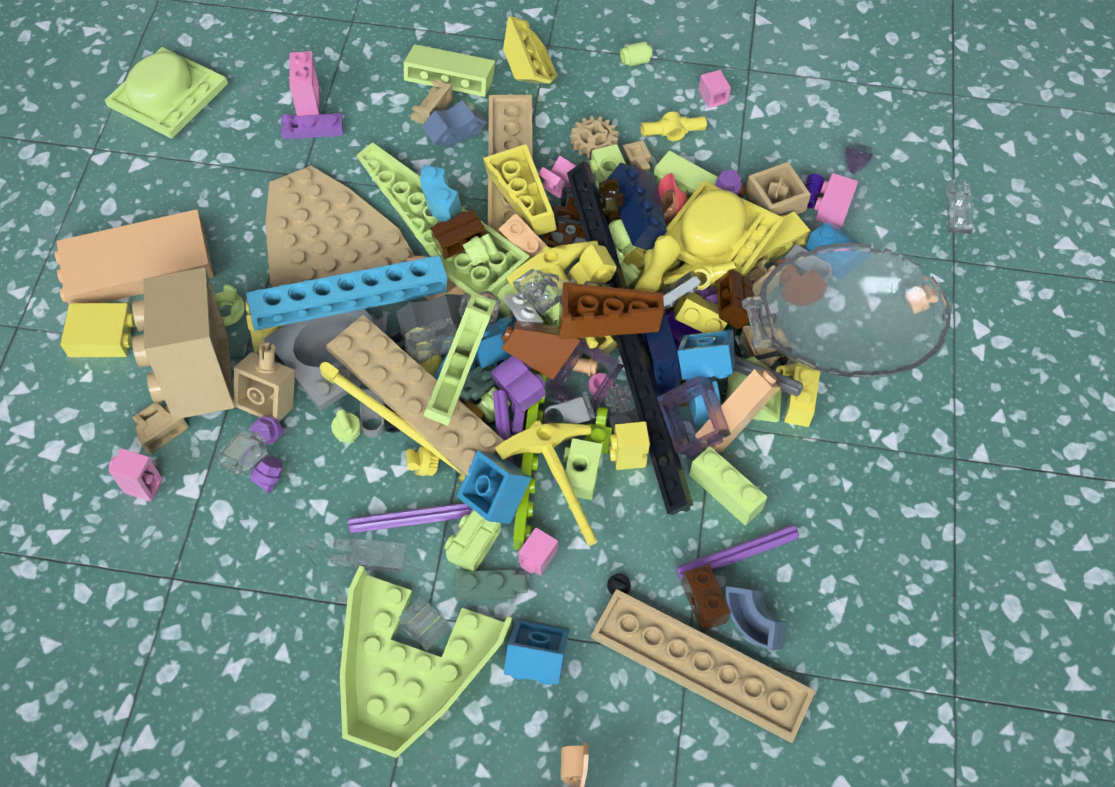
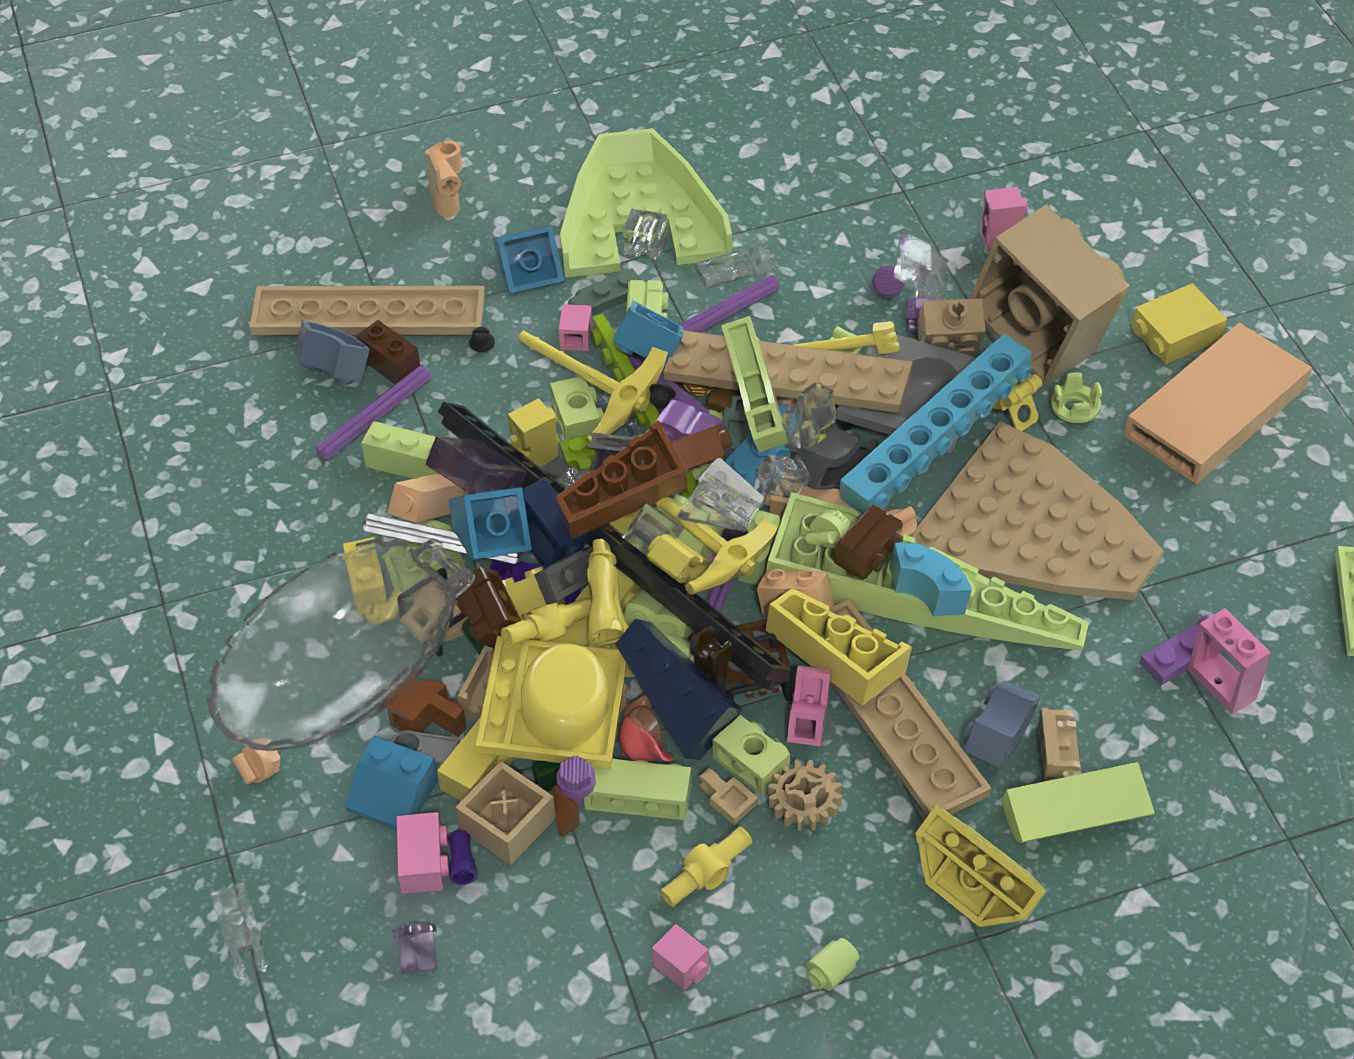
camera: 155 degrees right, 10 degrees down
none -> black piece [649,382,676,408]

